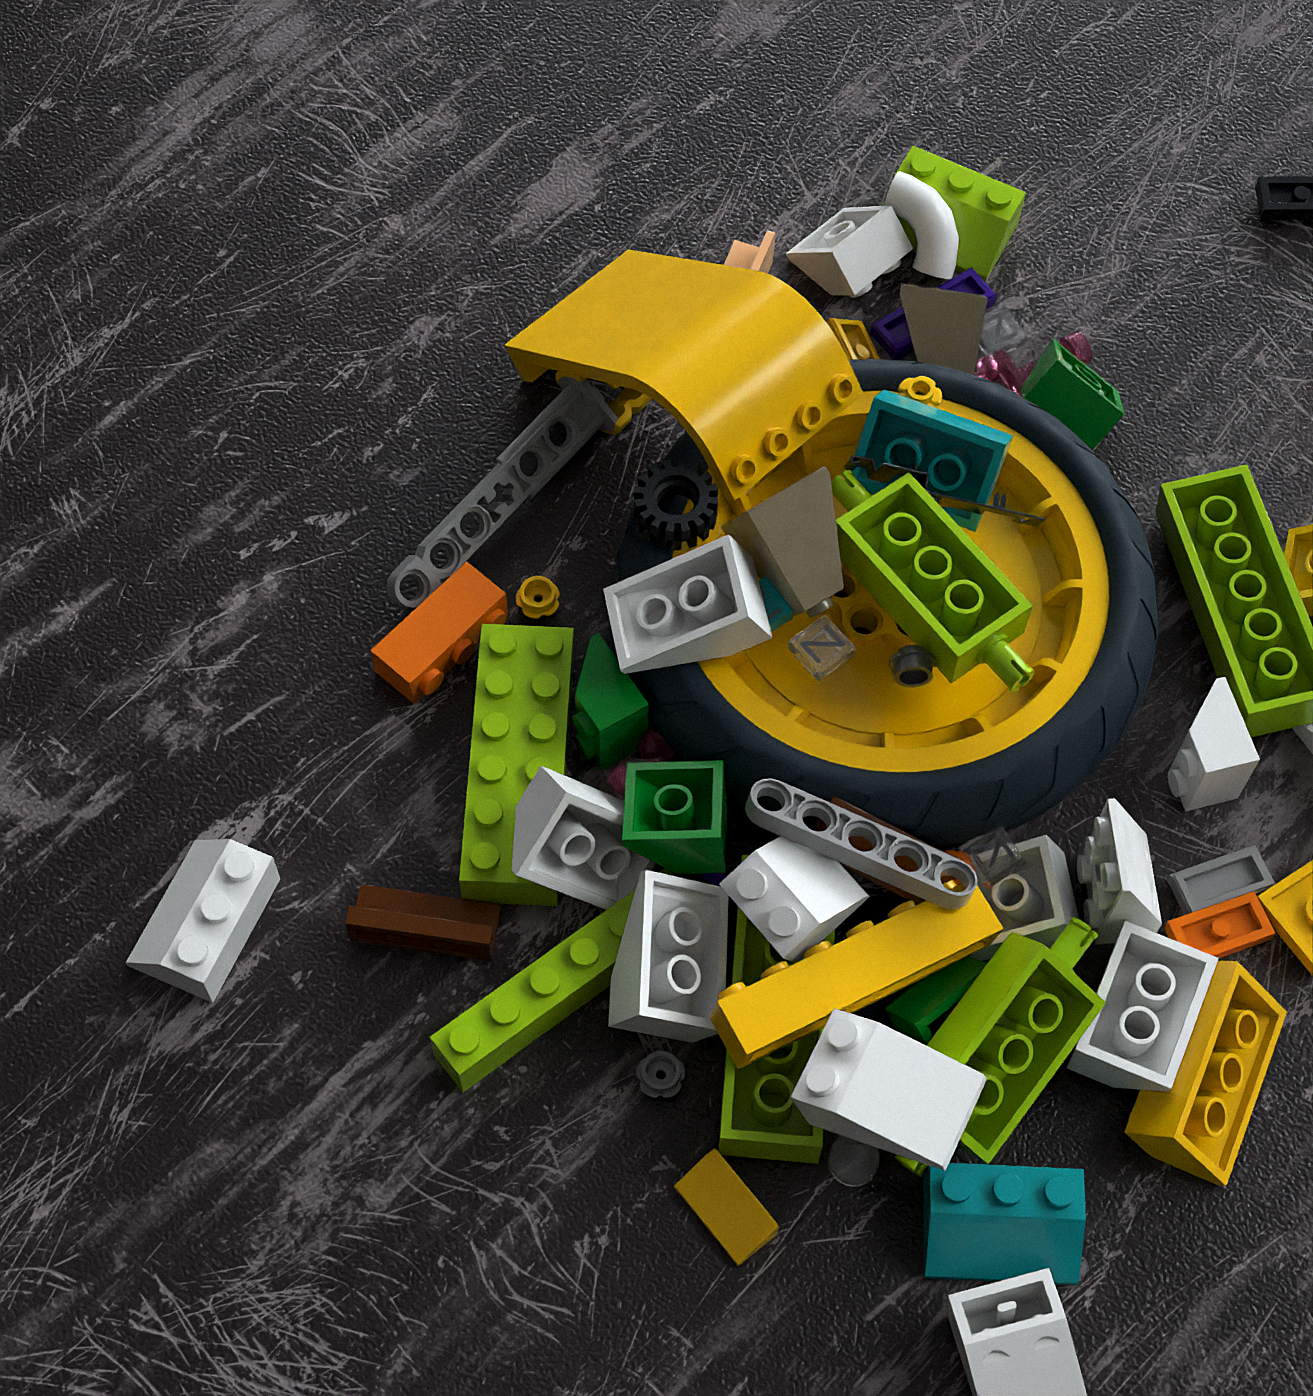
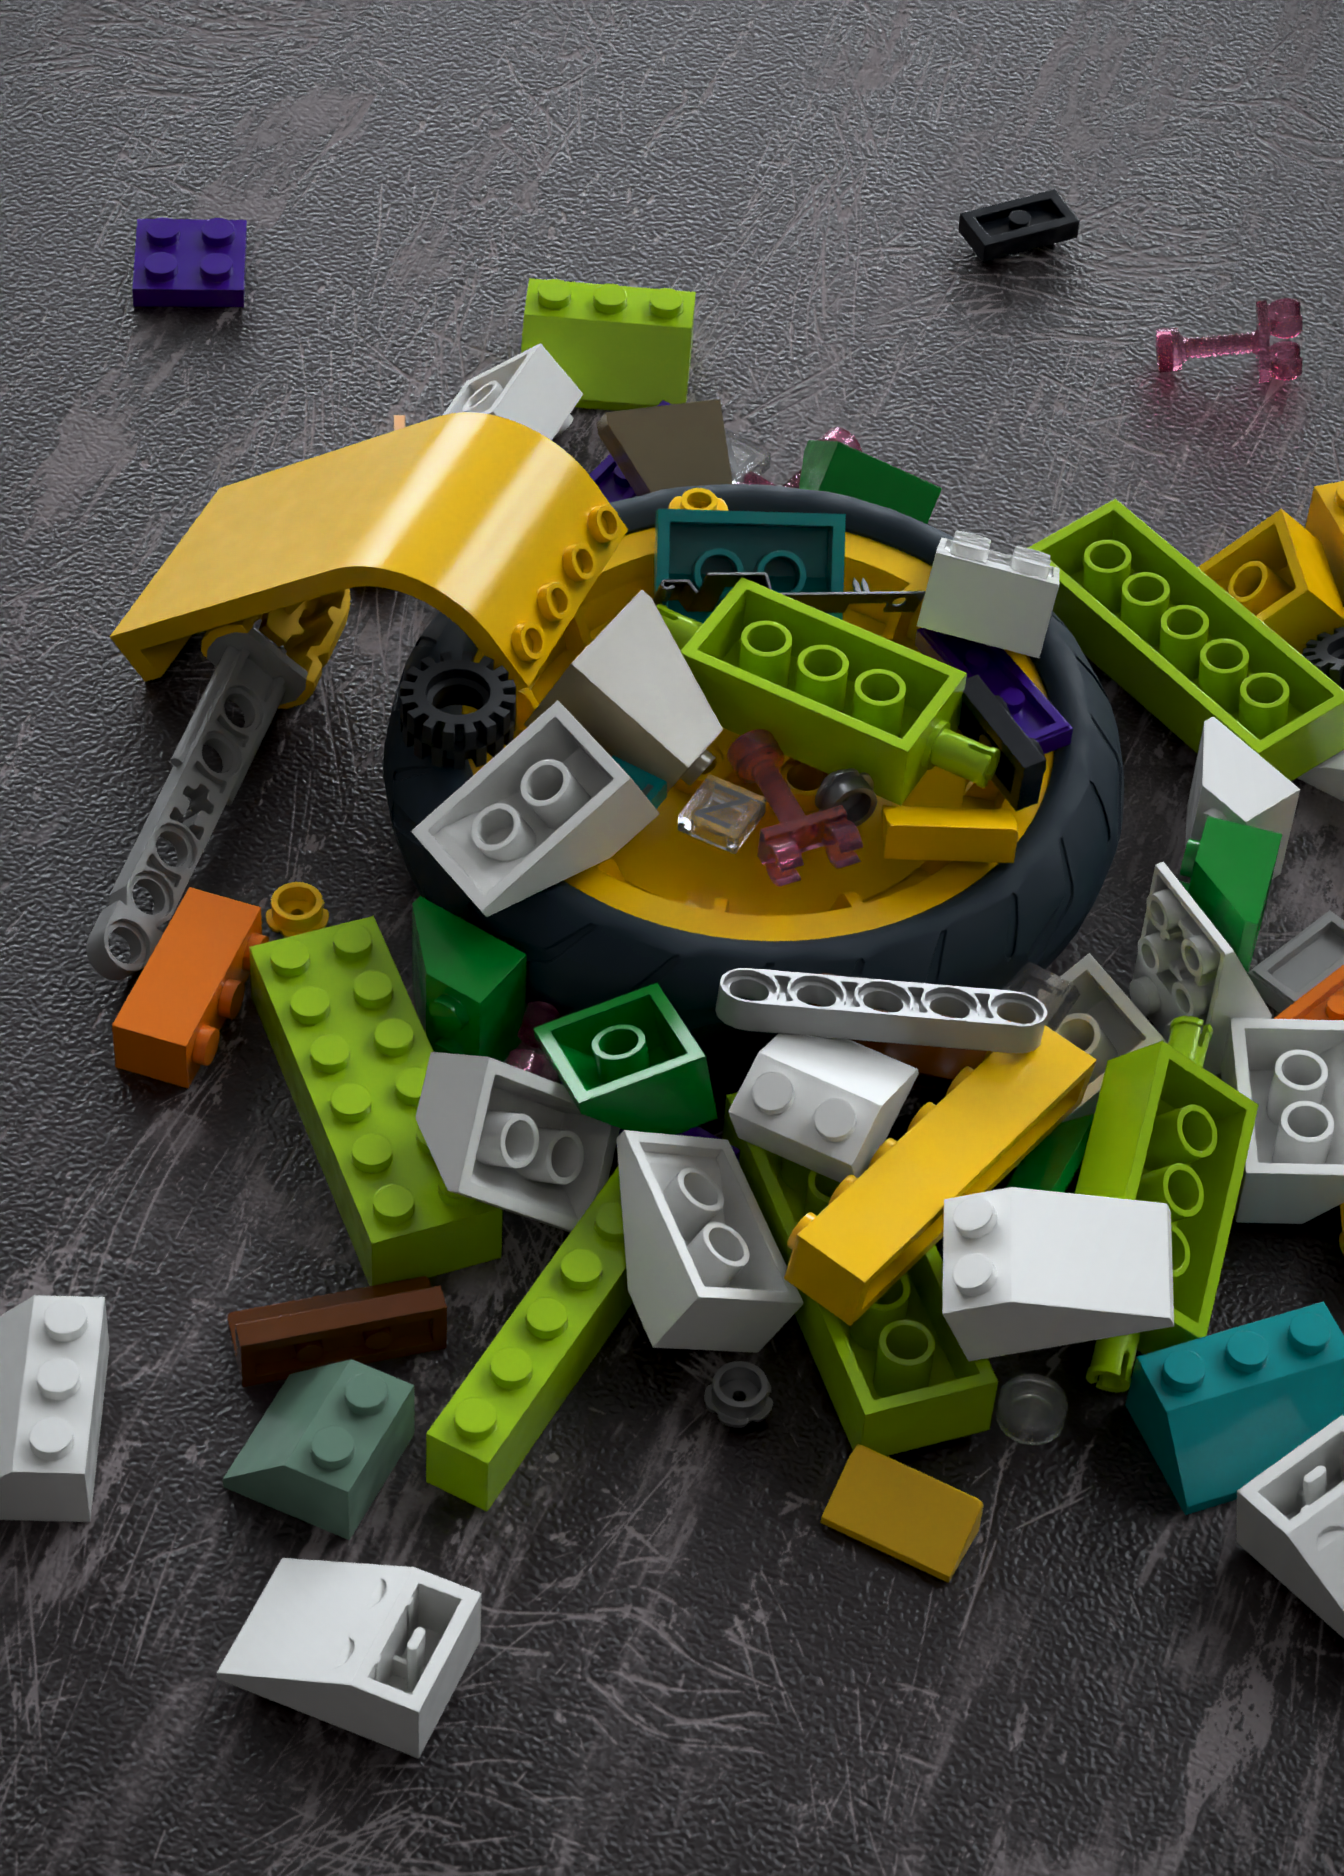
camera: 25 degrees left, 15 degrees down
white cylinder [885,171,959,279] -> none
none -> dark purple plate [132,217,247,307]
none -> white slope [217,1558,481,1759]
none -> sand green slope [223,1359,415,1540]
none -> clear pink bar [727,729,863,887]
none -> yellow slope [881,805,1018,863]
none -> dark purple tile [915,628,1073,754]
none -> white slope [916,531,1060,658]
none -> black plate [956,674,1046,811]
none -> green slope [1180,816,1282,974]

